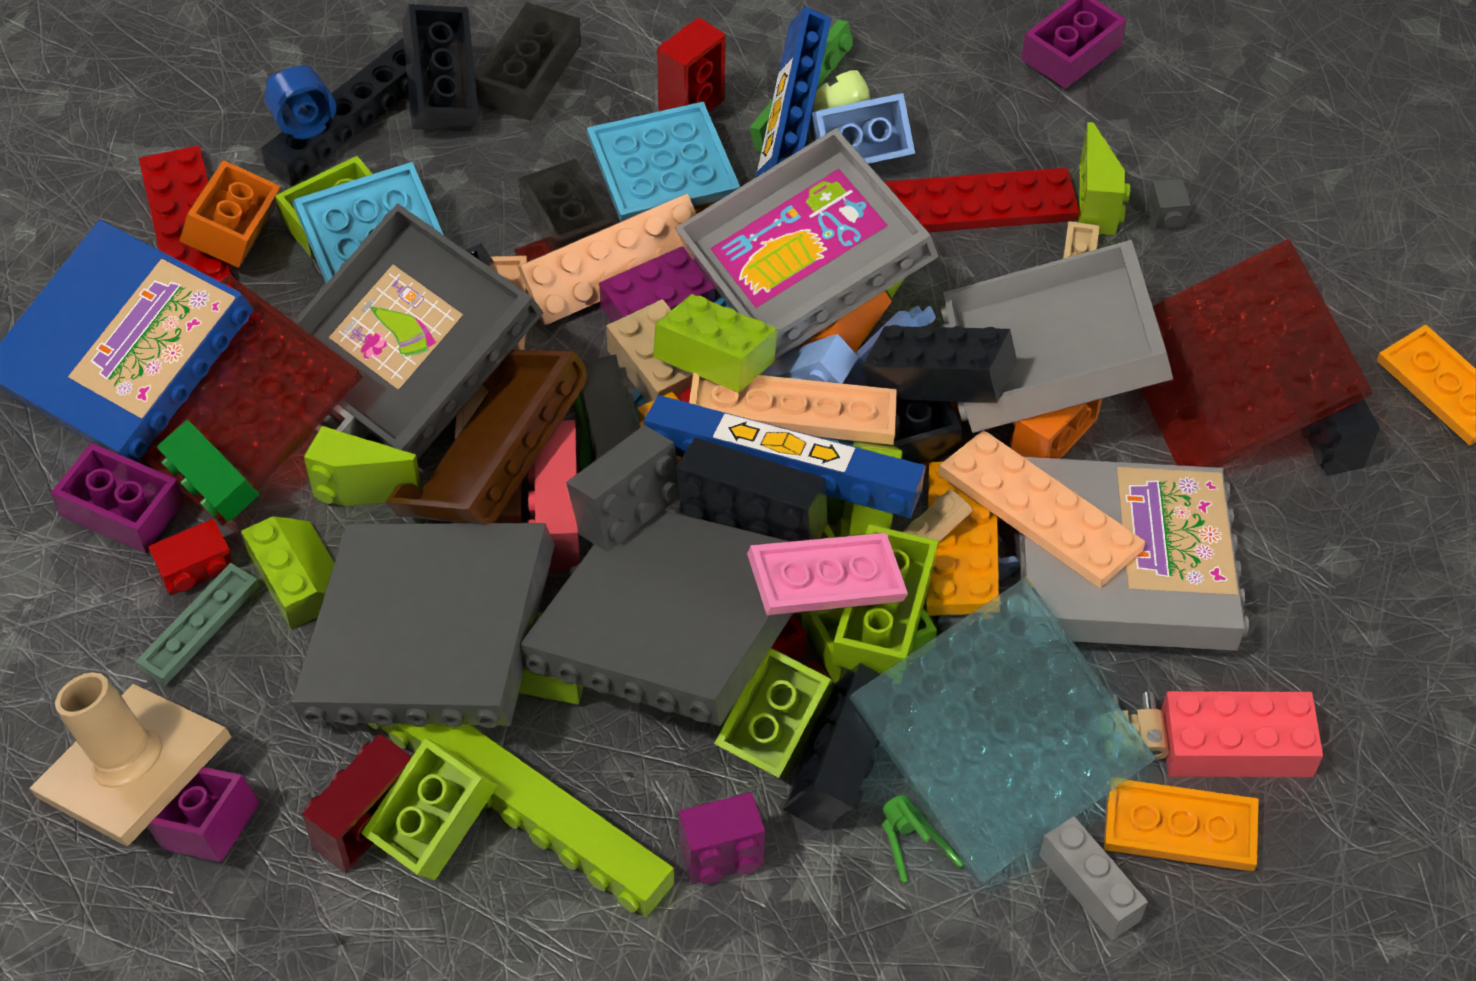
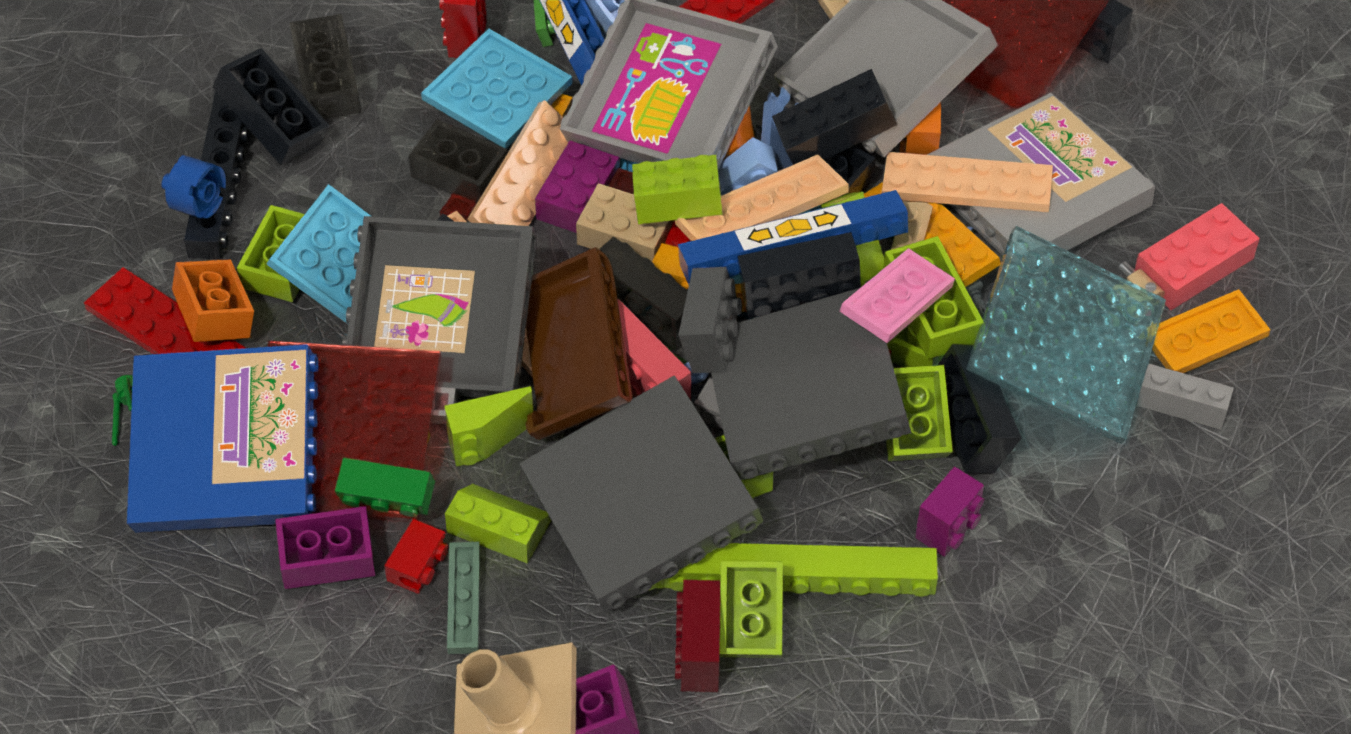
camera: 35 degrees left, 0 degrees up
bright green plant [882,795,964,883] -> none

